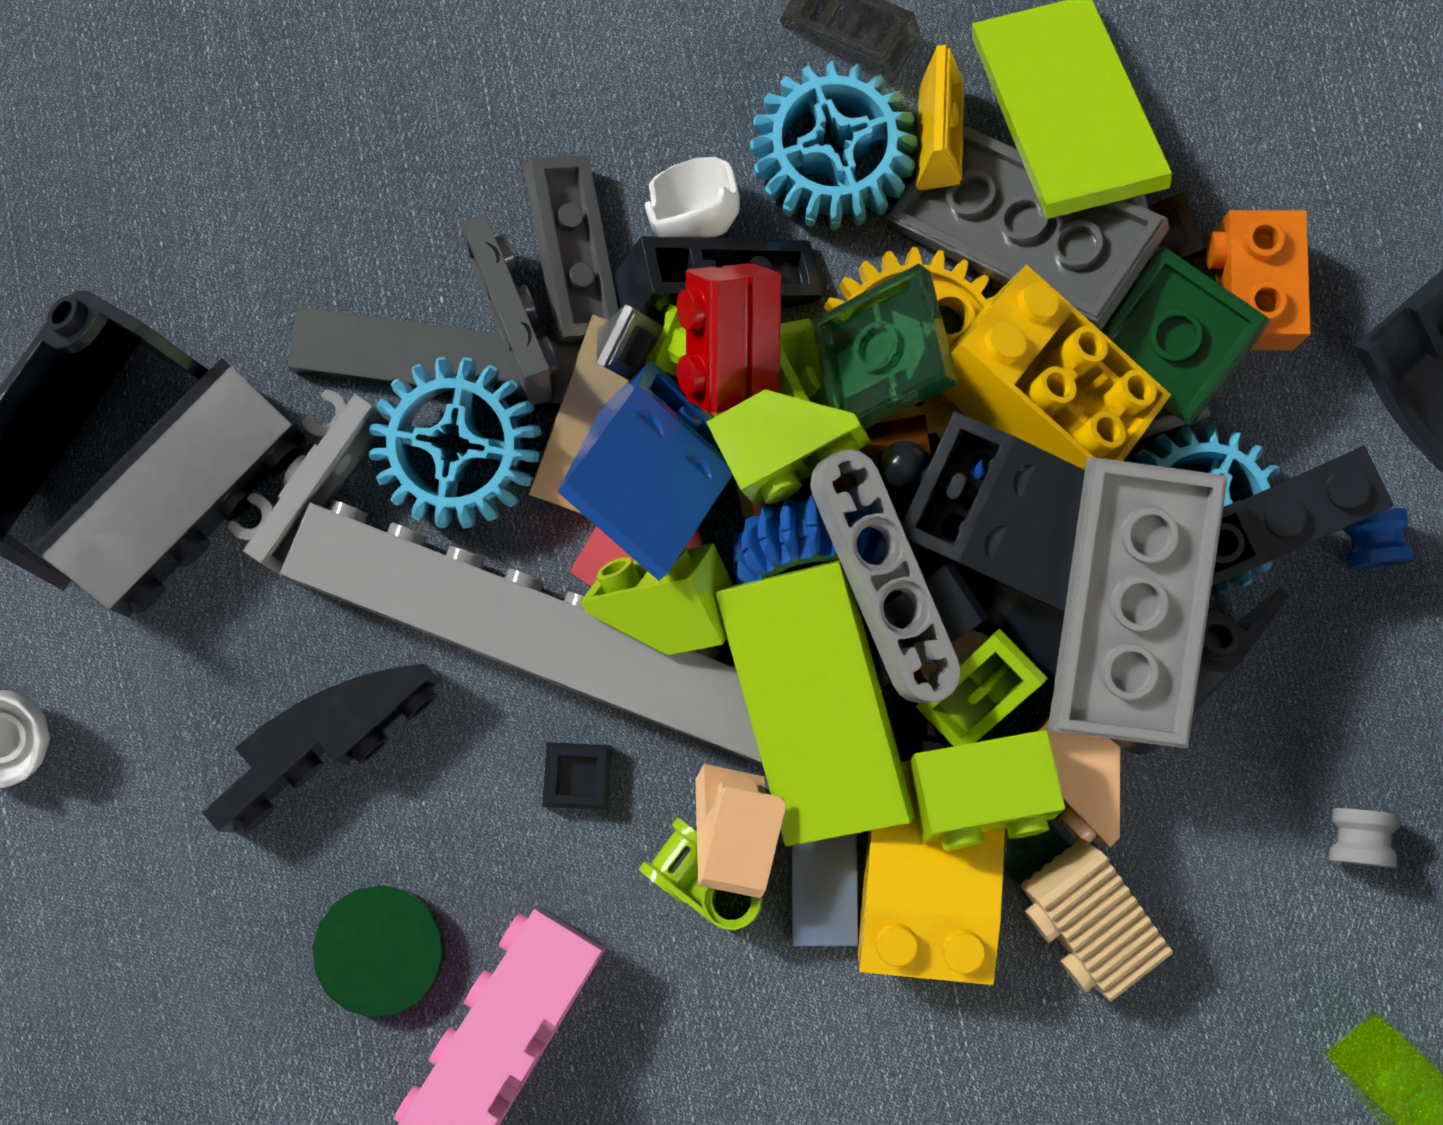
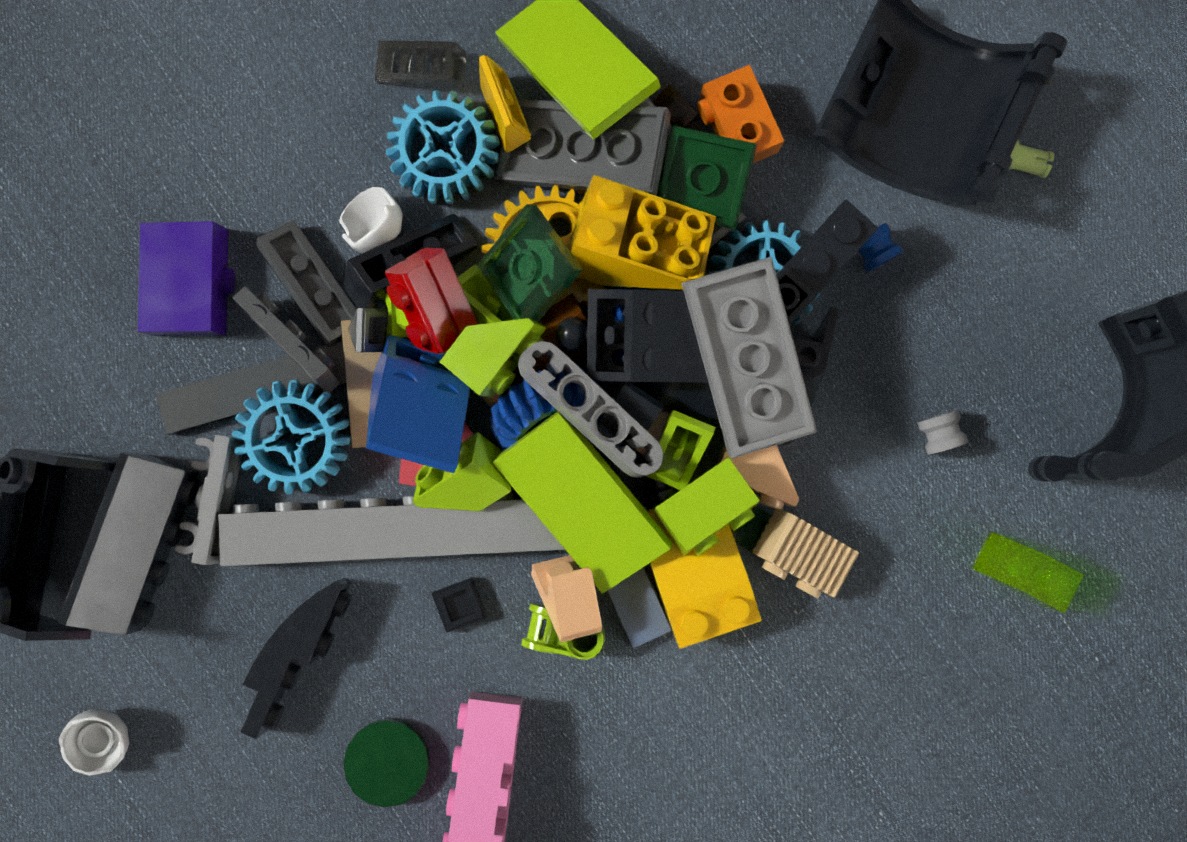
camera: 30 degrees left, 5 degrees up
none -> dark purple container [138,221,235,336]

